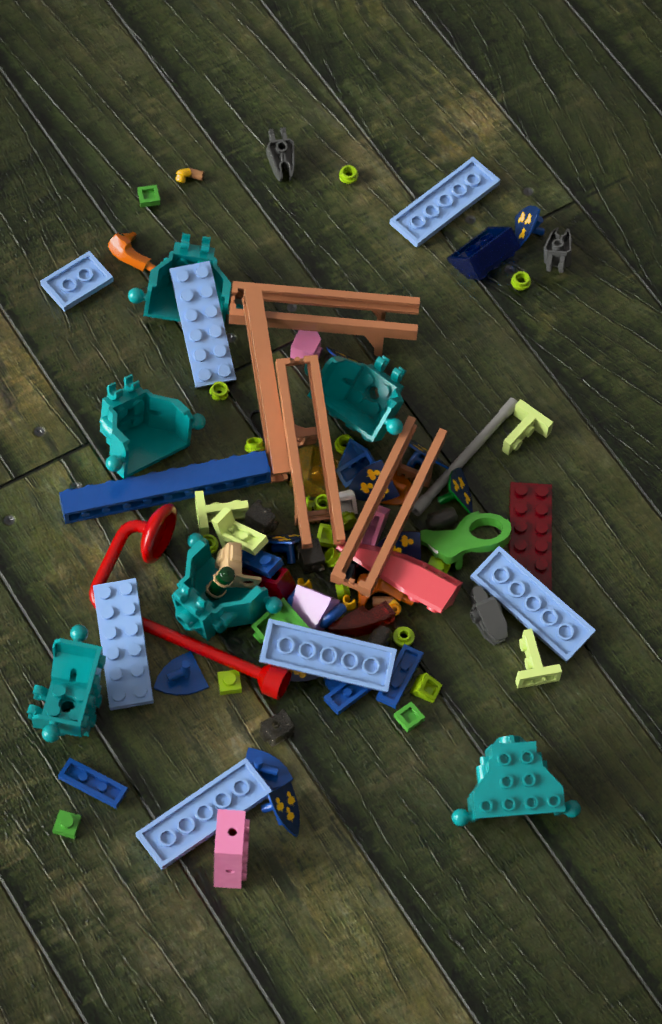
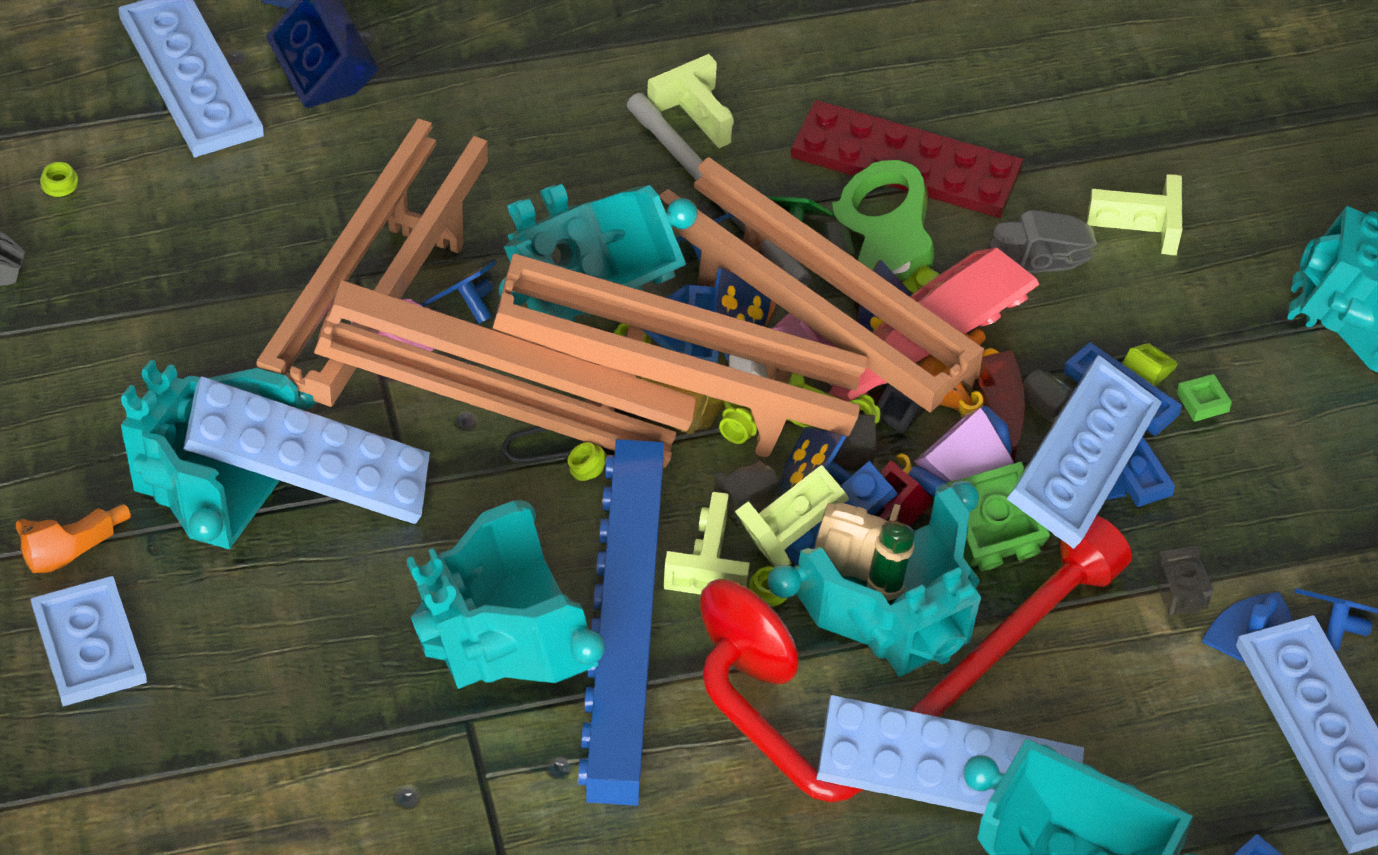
camera: 70 degrees left, 10 degrees down
blue shield [154,651,209,695] -> none
lime plate [209,382,230,401] -> none
lime plate [217,670,242,695] -> none
lime plate [335,584,351,601] -> none
lime plate [393,627,415,648] -> none
light blue plate [470,546,596,663] -> none
lime plate [511,271,531,290] -> none

